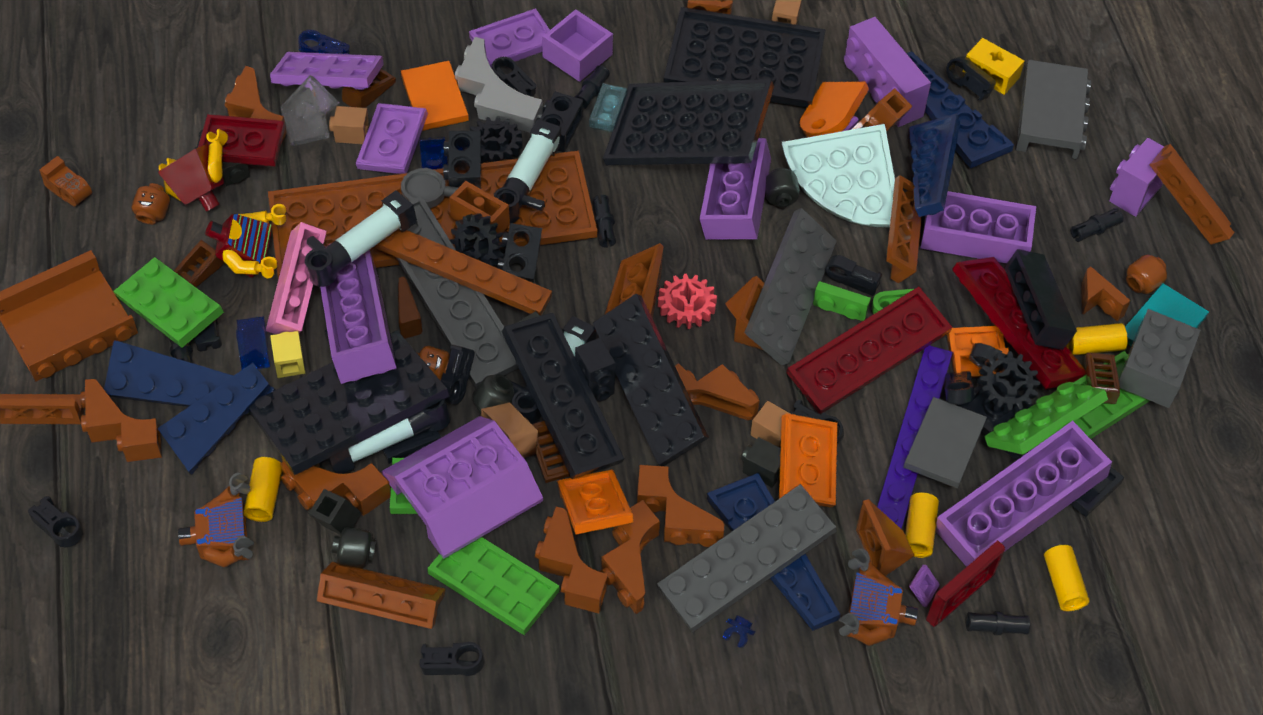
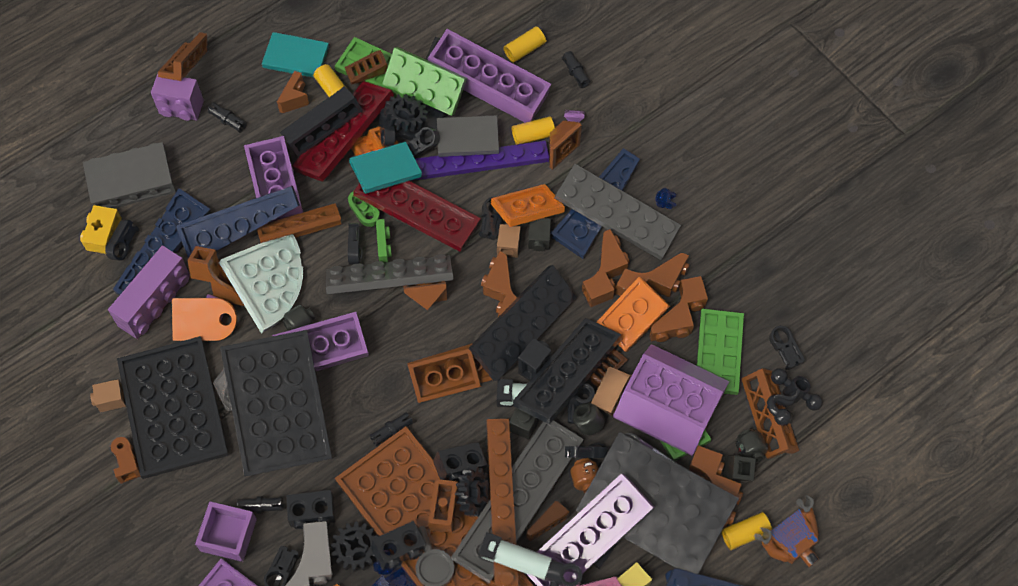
camera: 115 degrees left, 10 degrees up
piece [494,119,561,223] -> none
clear light blue plate [589,84,627,132] -> none
coral gear [658,274,717,329] -> none
torso [839,549,918,646] -> none
dark red tile [926,540,1005,627] -> none
dark grey brick [1119,309,1201,408] -> none
dark orange head [1126,254,1167,294] -> none
none -> teal tile [349,142,422,194]
none -> black piece [767,368,823,426]

